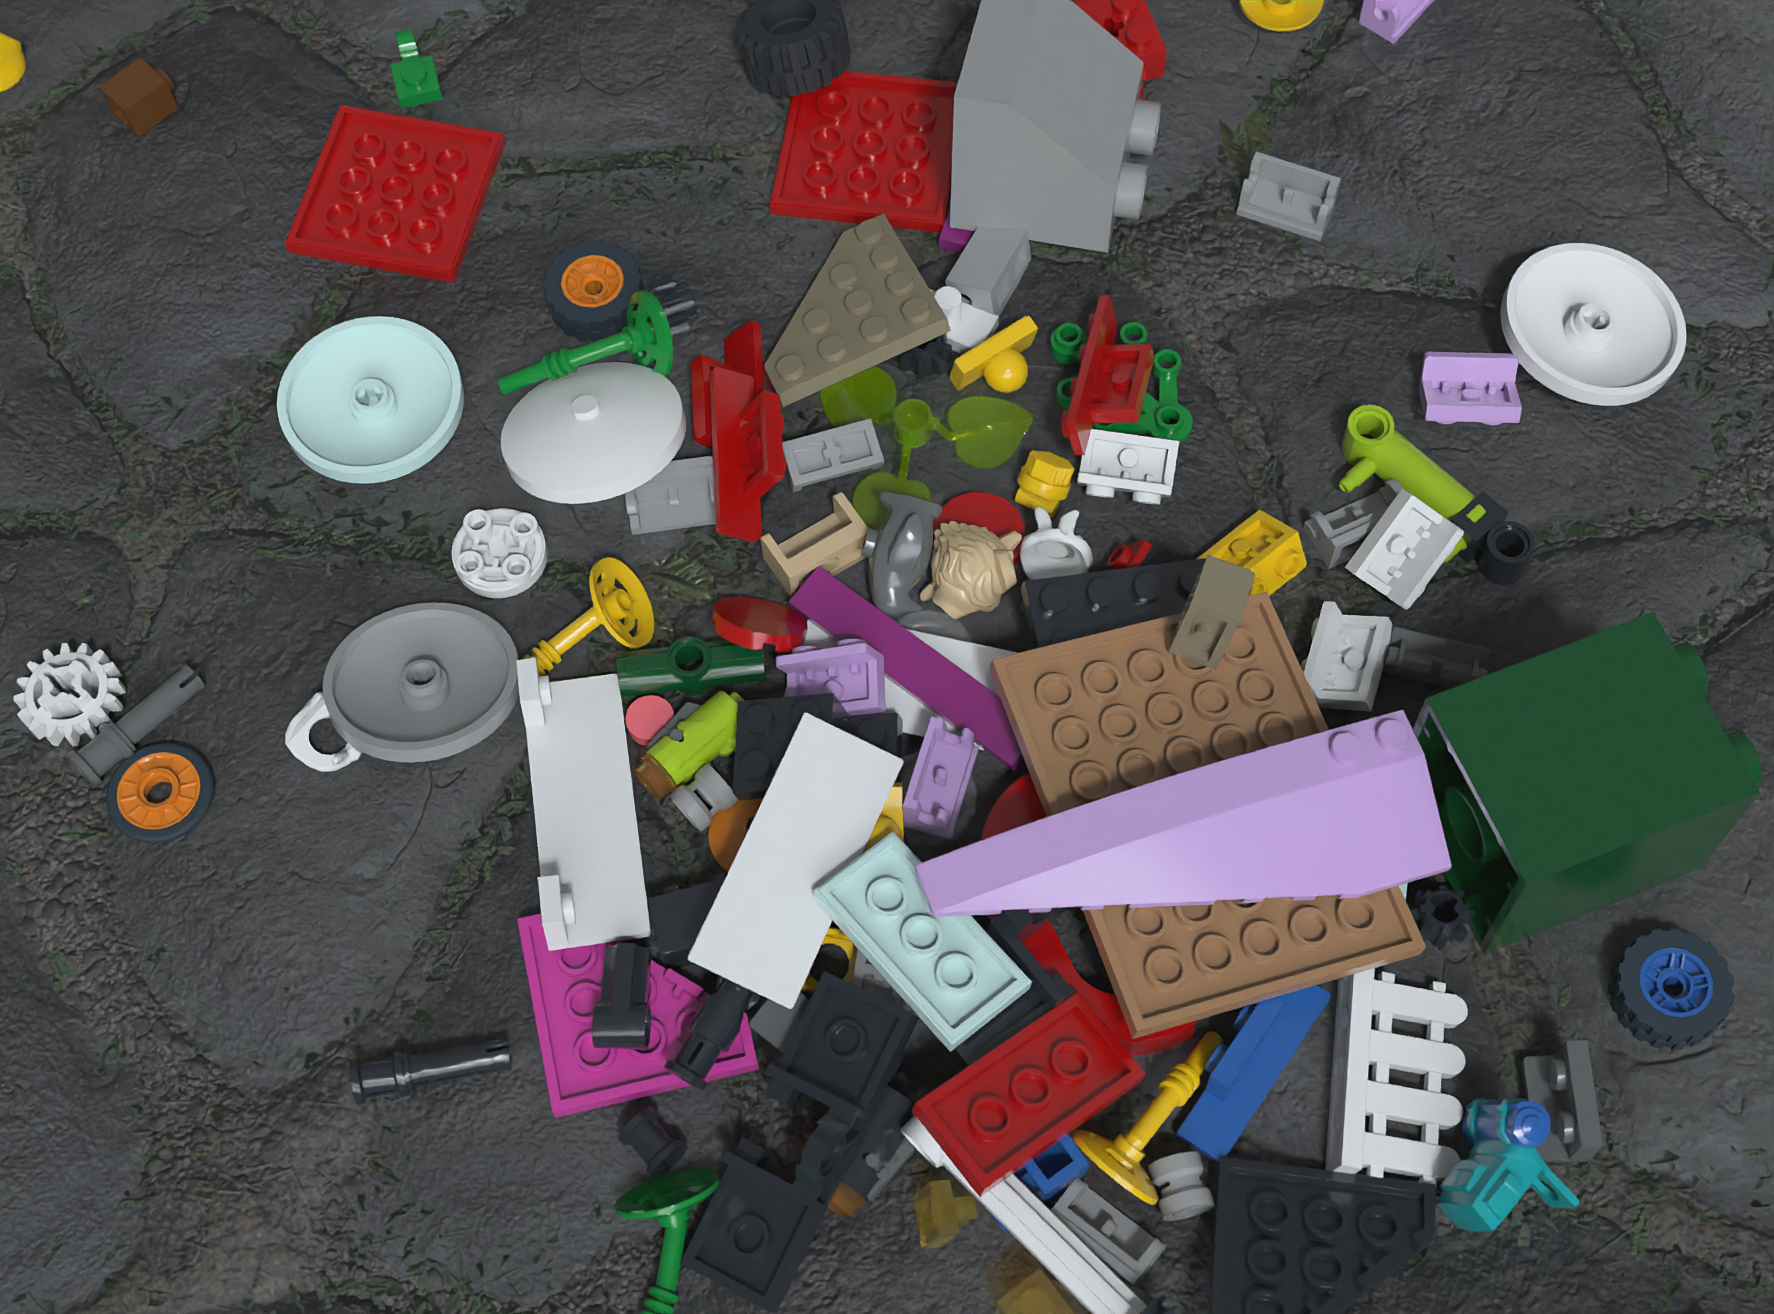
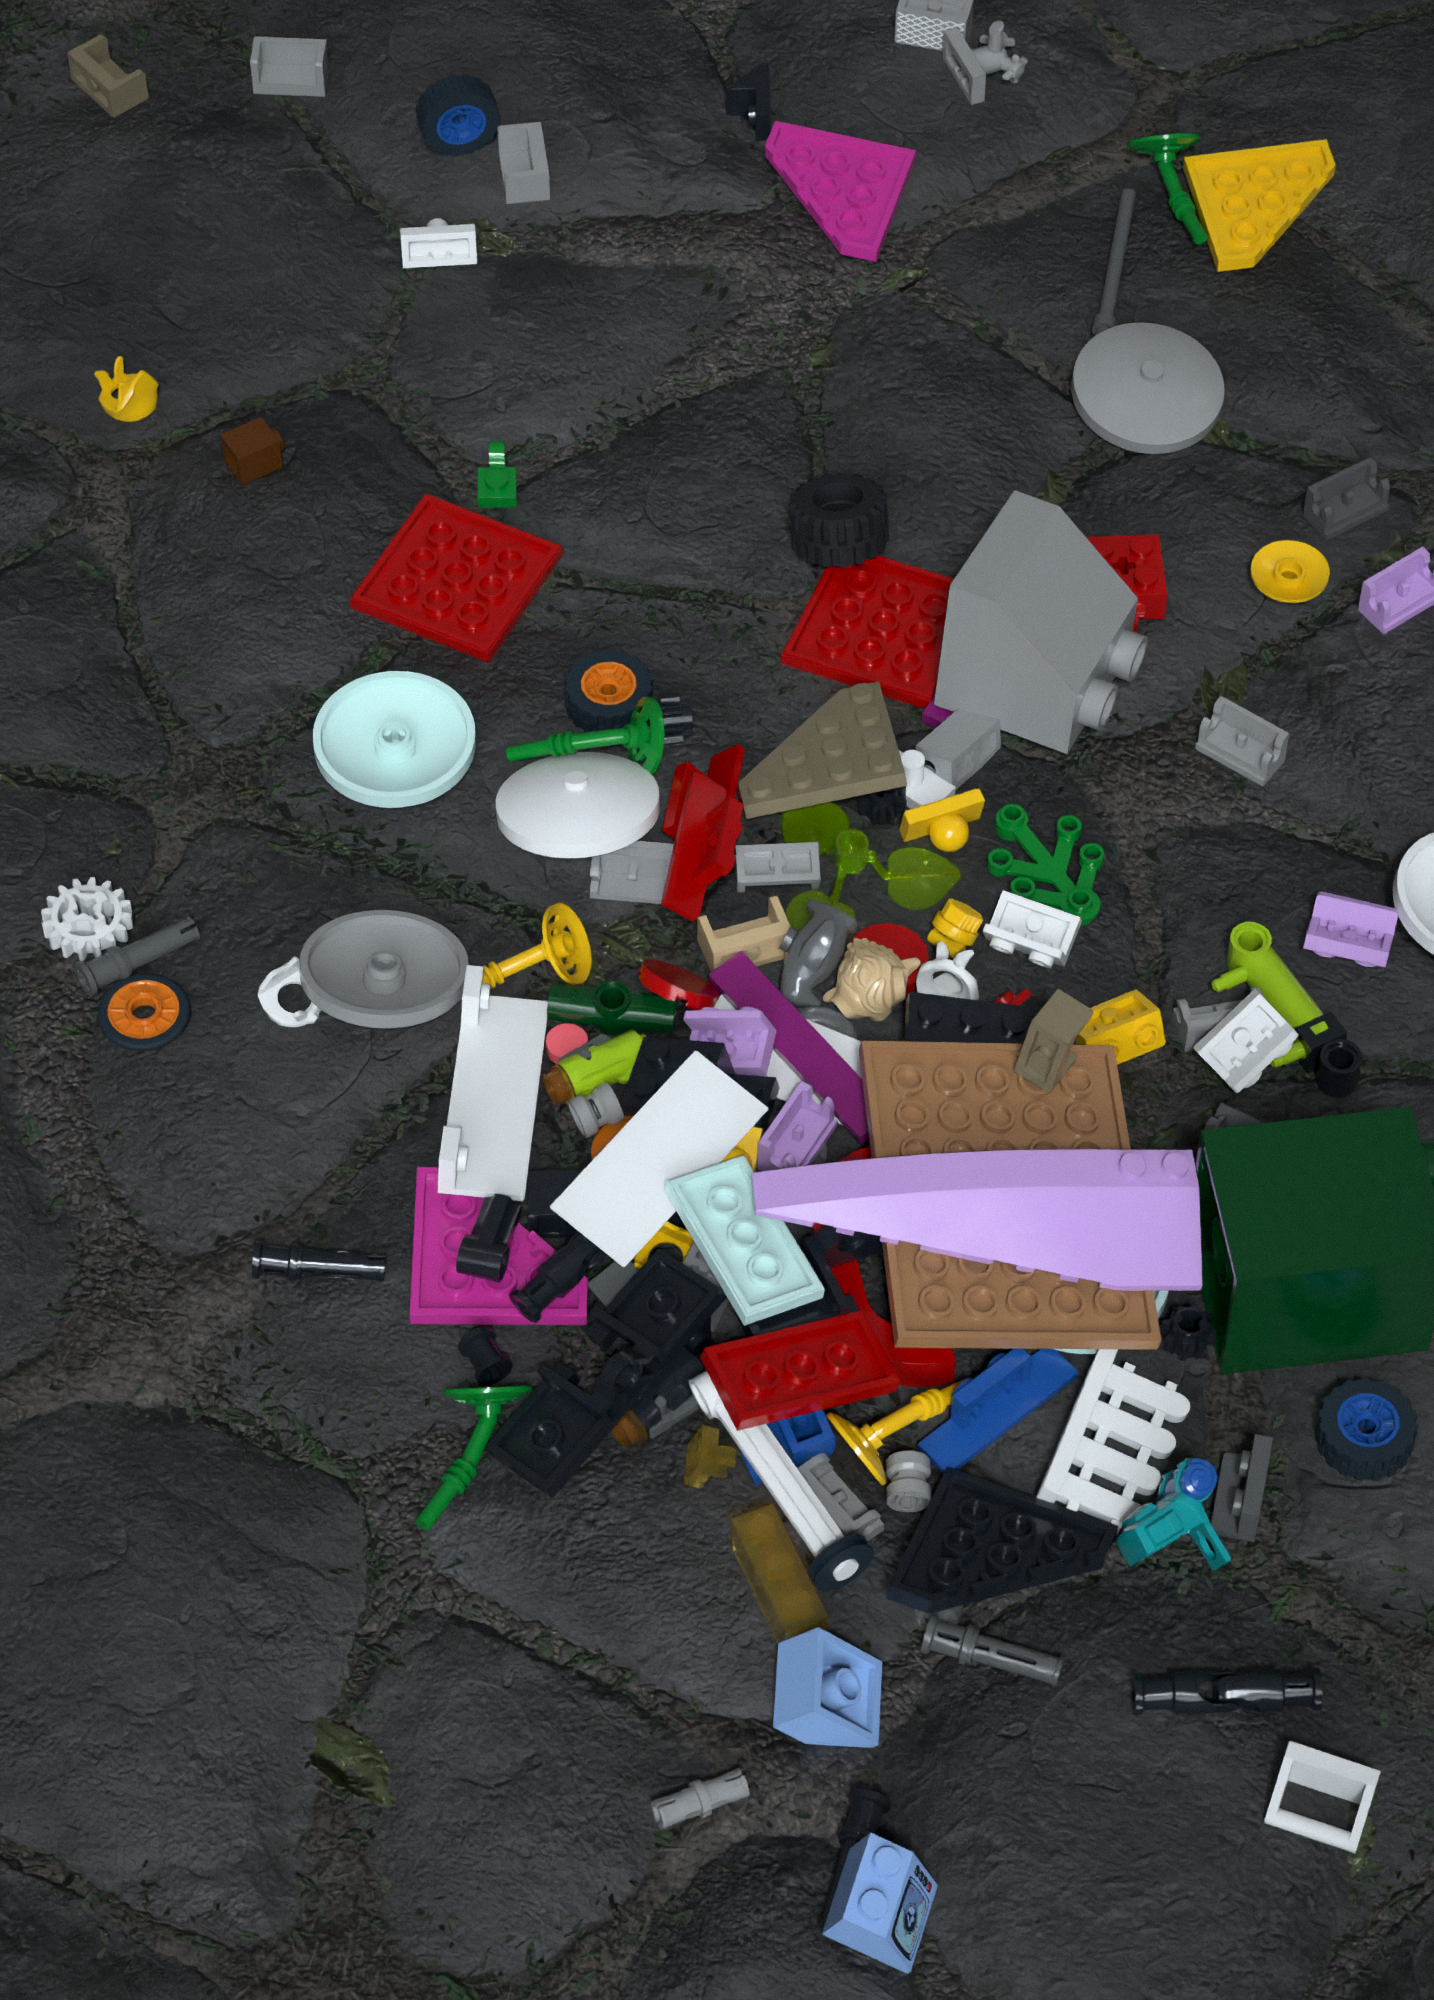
camera: 10 degrees right, 10 degrees down
white tile [452,508,548,598] -> none
red bracket [1062,295,1154,455] -> none
white bracket [1300,601,1394,711] -> none

